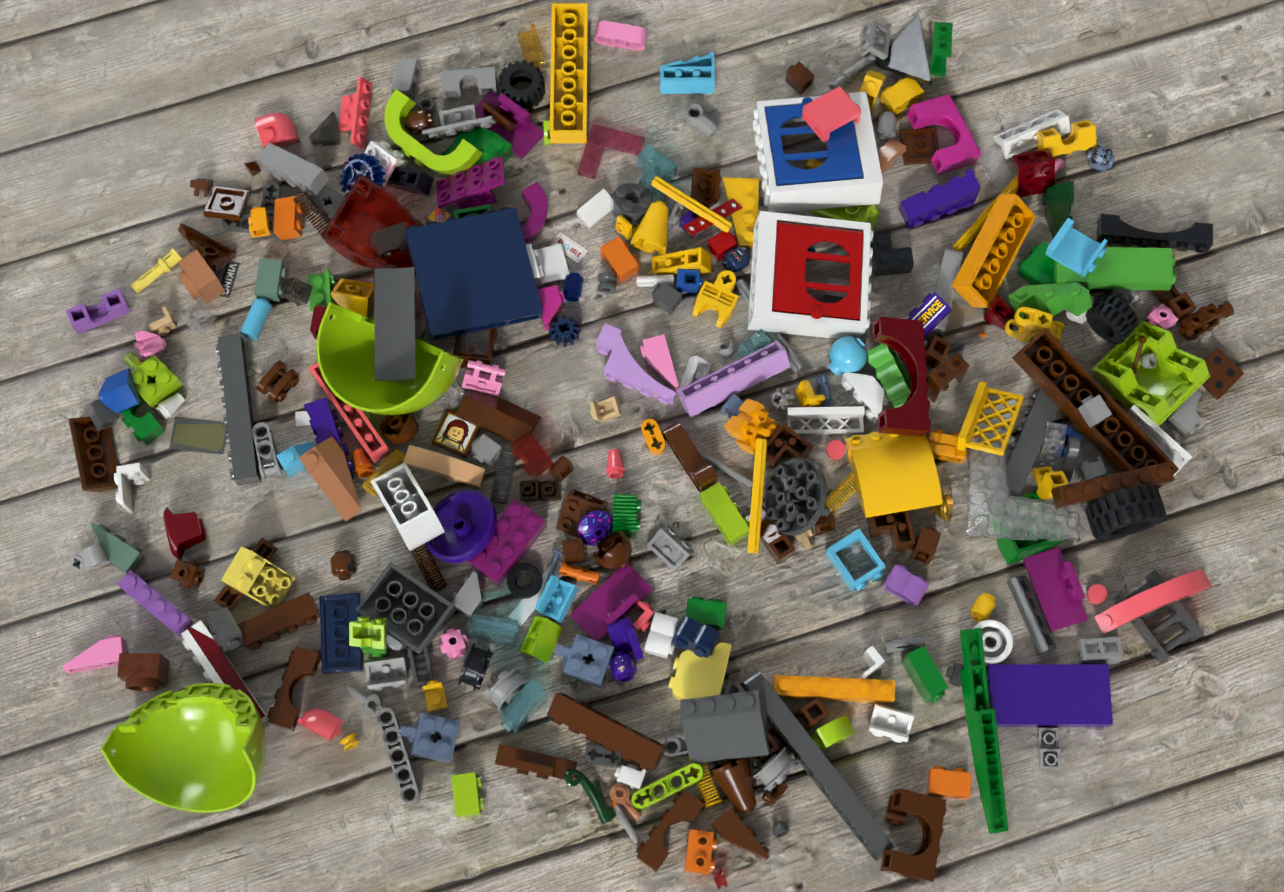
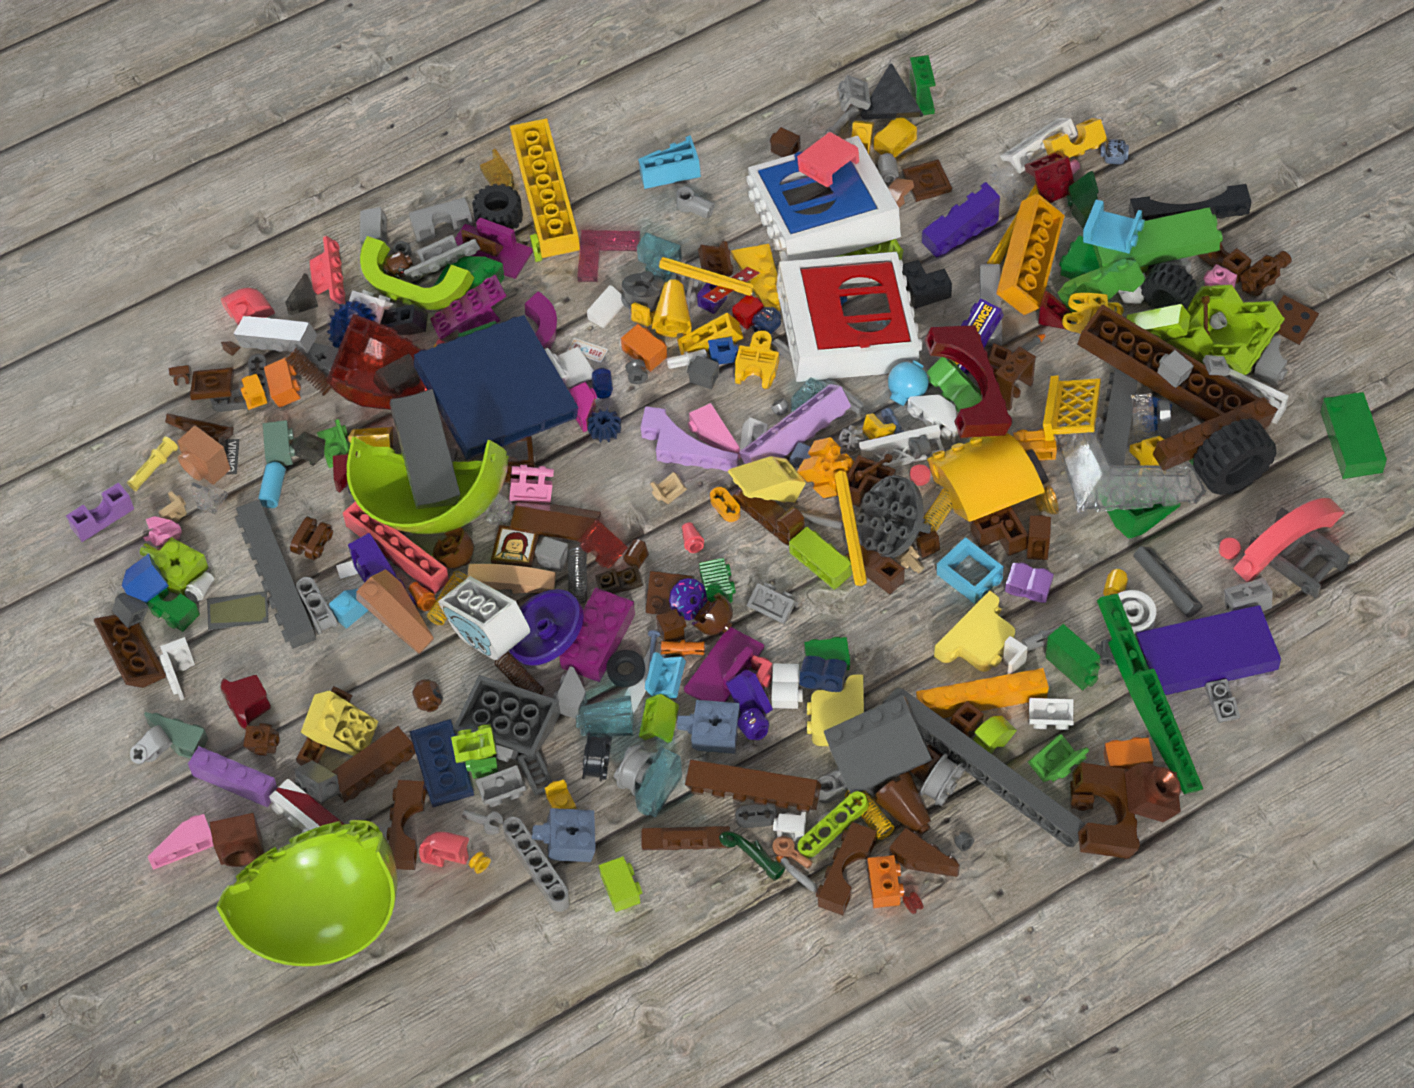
camera: 10 degrees left, 15 degrees down
bright pink brick [439,628,469,659] -> none
bright pink beam [594,21,648,51] -> none
reddish brown arm [762,782,788,805] -> none
dark pink arch [906,94,982,175] -> none
magenta bracket [1023,547,1088,632] -> none
none -> light yellow slope [728,456,806,503]
none -> reddish brown hinge [856,454,893,479]
none -> dark grey wheel [908,435,932,460]
none -> light yellow brick [934,591,1015,672]
none -> black tyre [1026,449,1049,485]
none -> bright green bracket [1027,734,1090,782]
none -> copper piece [1125,762,1181,822]
none -> lime brick [1126,304,1190,340]
none -> light grey tile [1203,355,1230,376]
none -> green brick [1320,392,1387,479]

